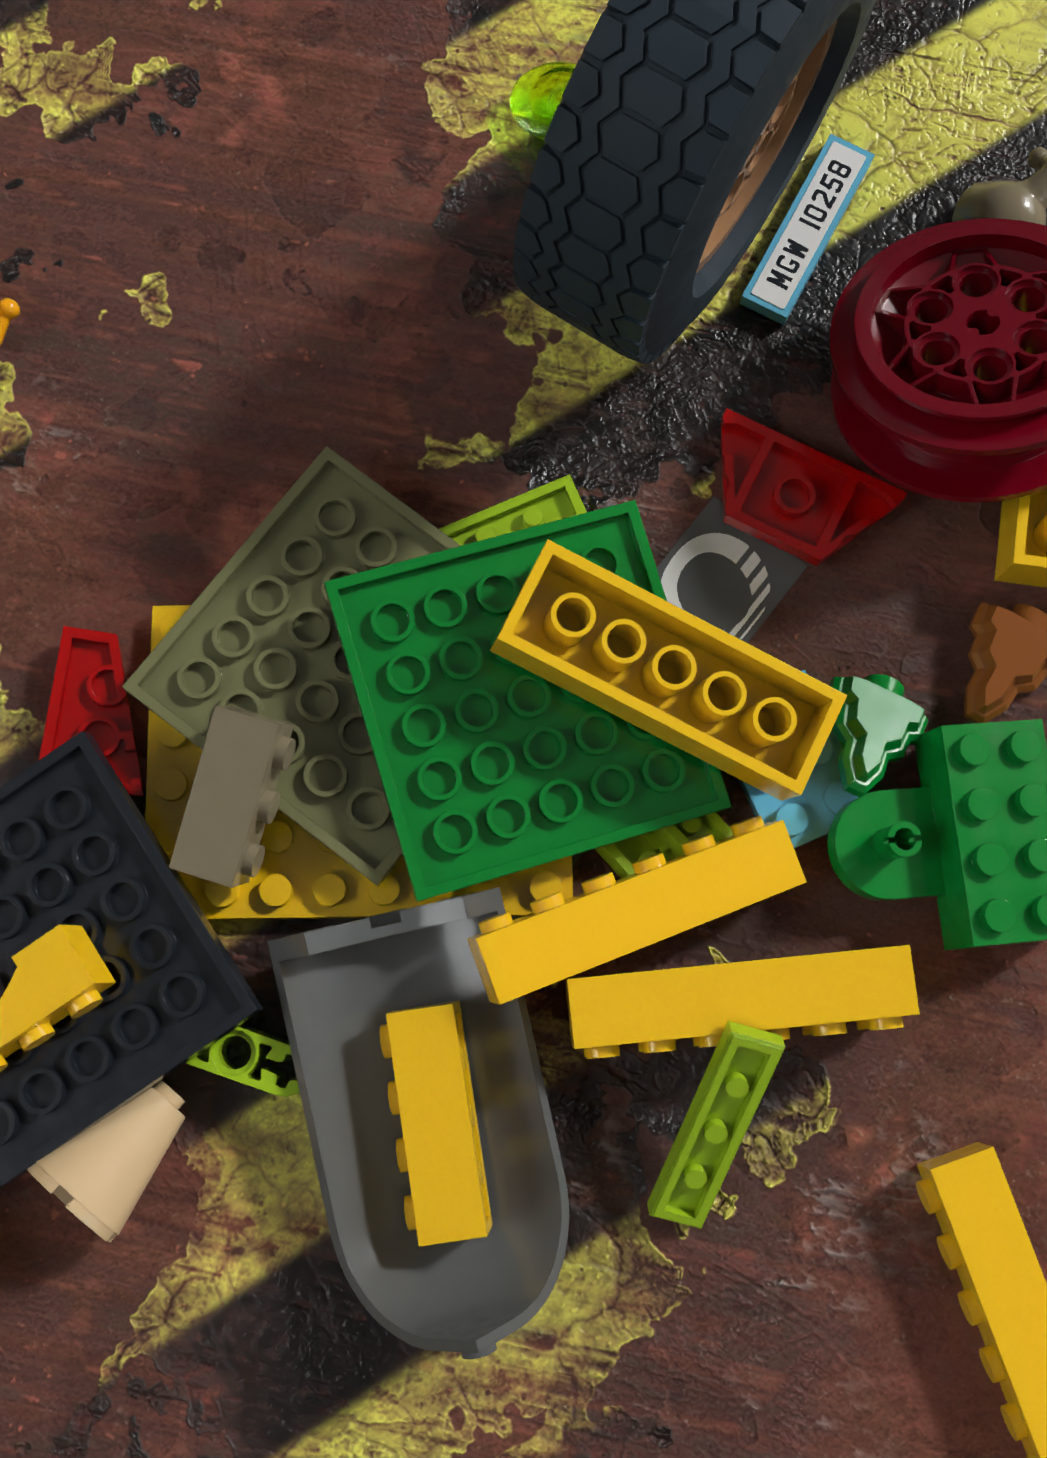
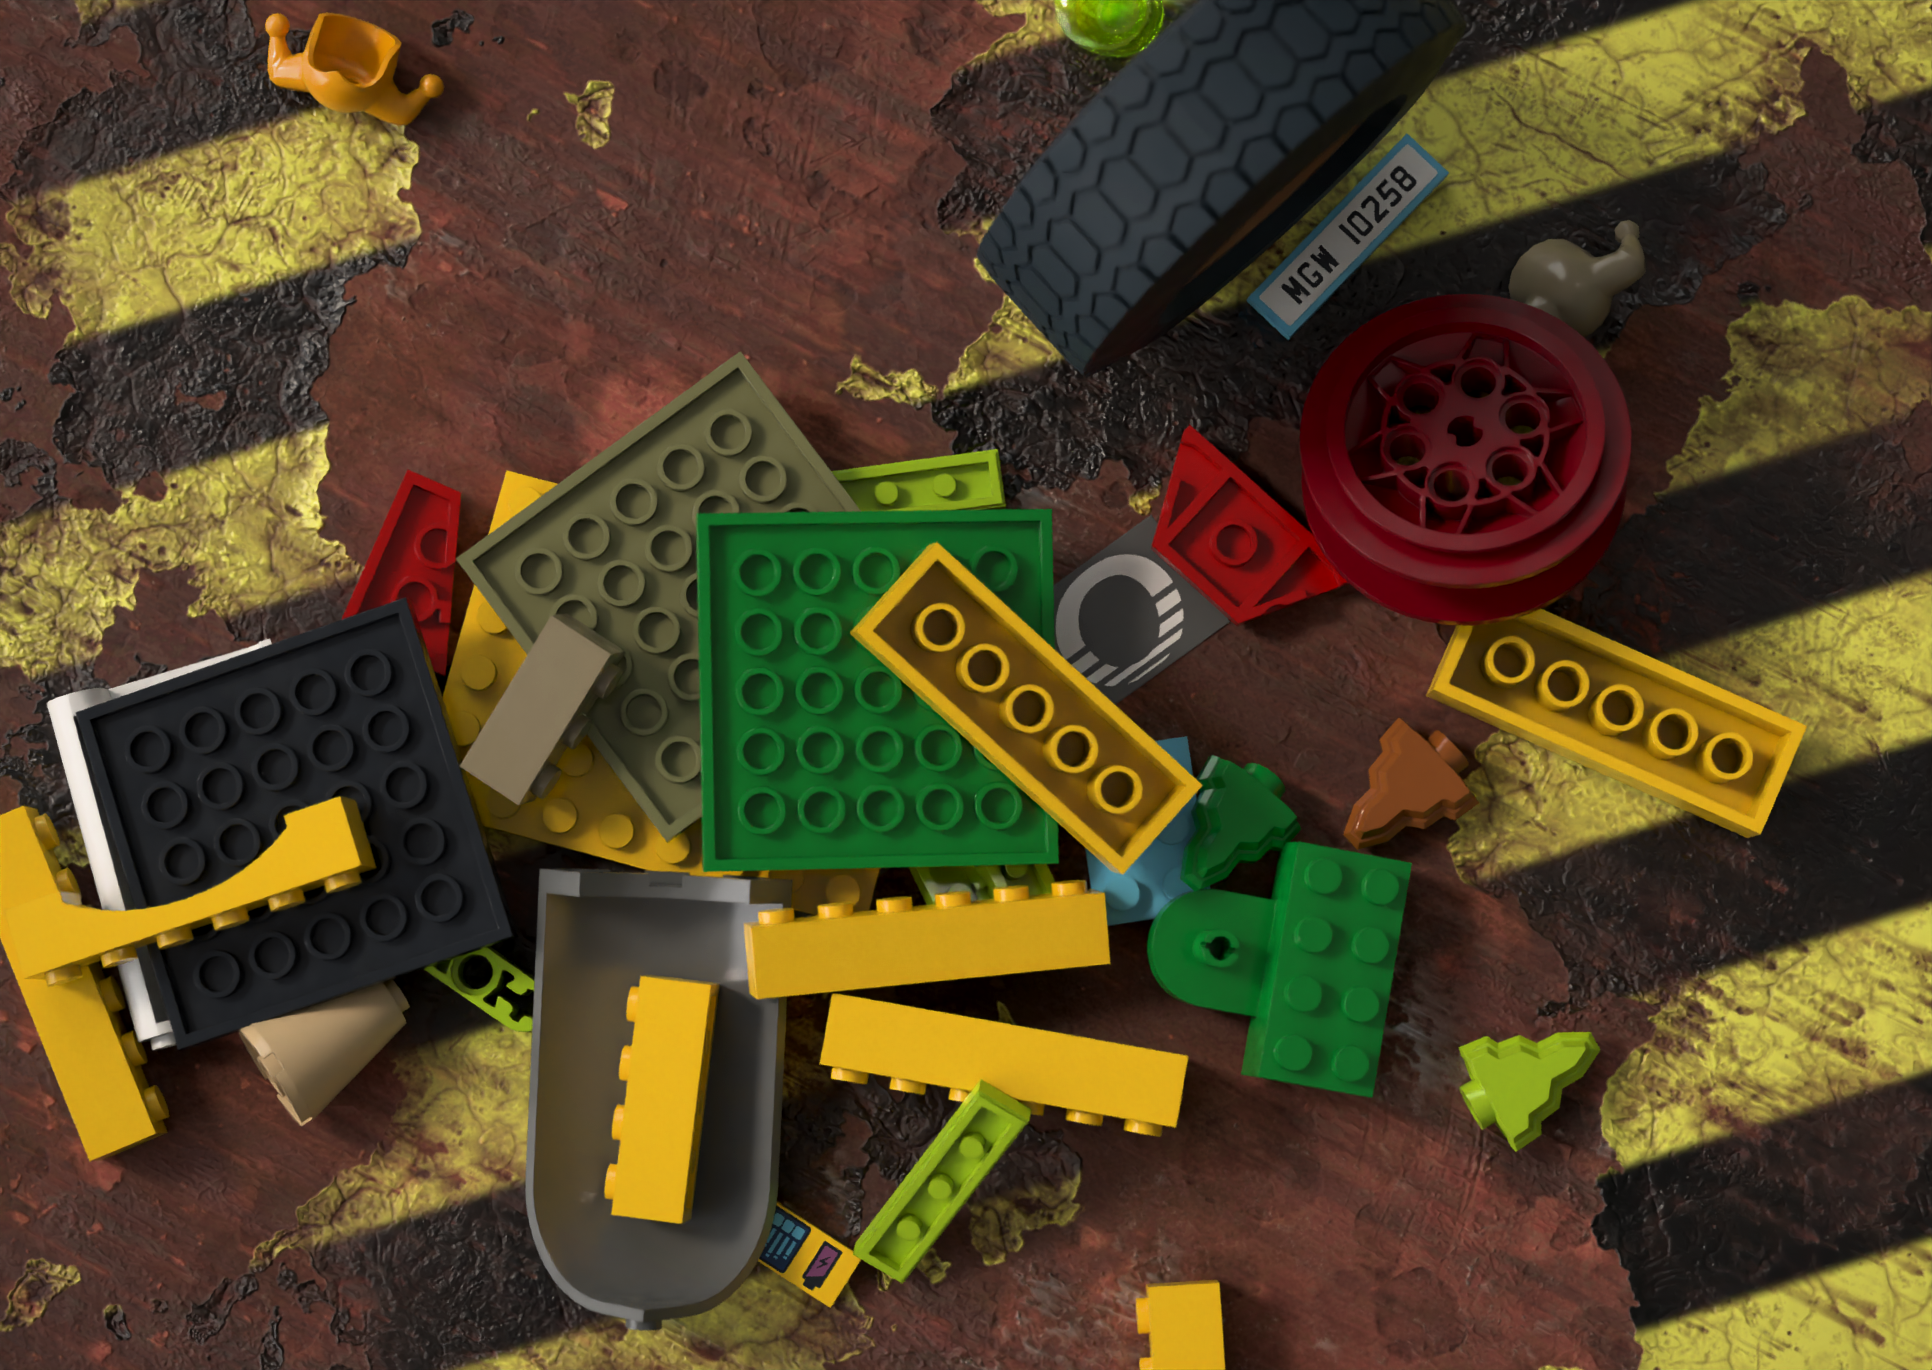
camera: 15 degrees right, 5 degrees up
none -> tile [758,1202,861,1308]

